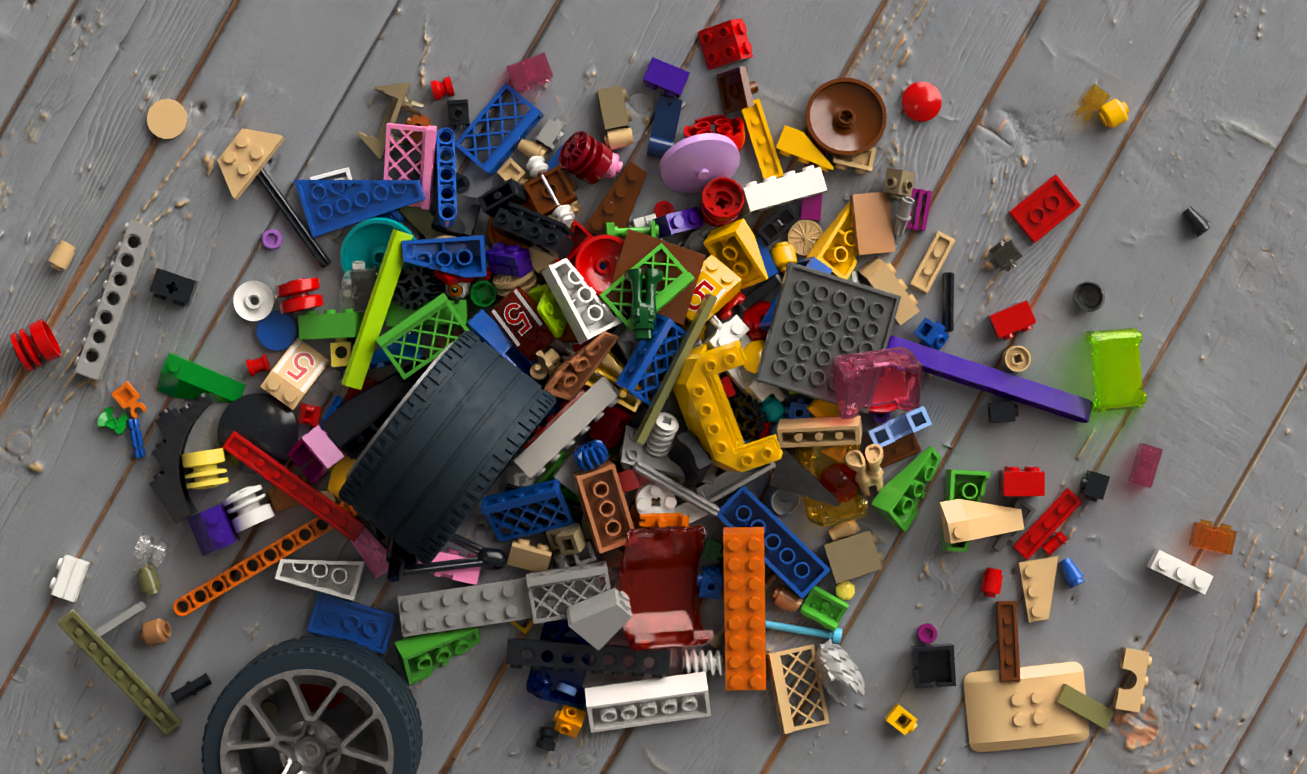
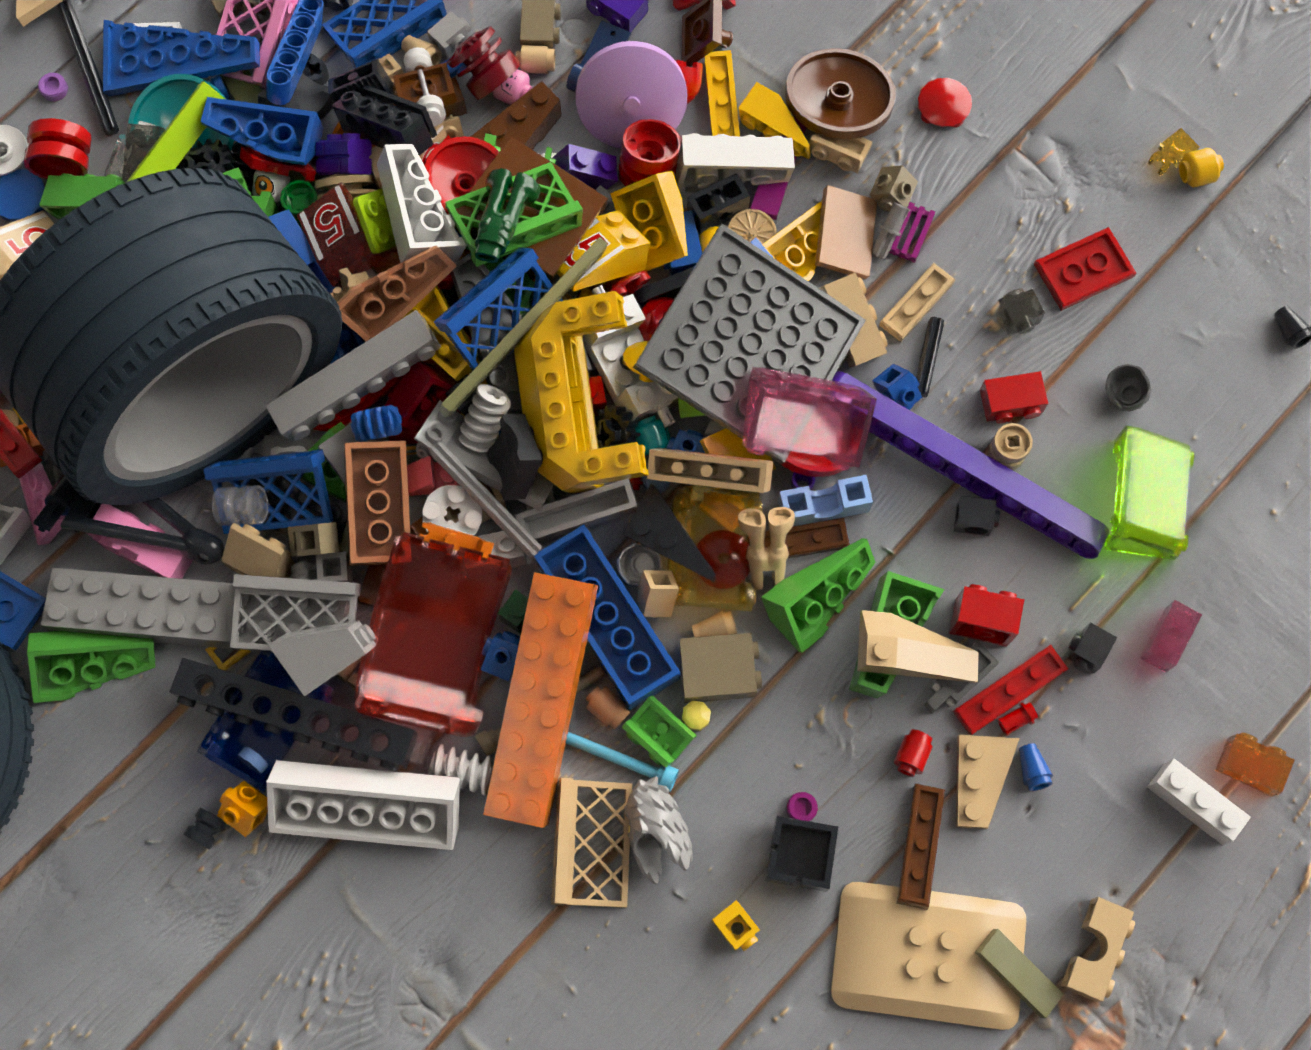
camera: 15 degrees right, 15 degrees down
none -> clear wheel [212,485,268,526]
none -> tan brick [636,570,679,618]

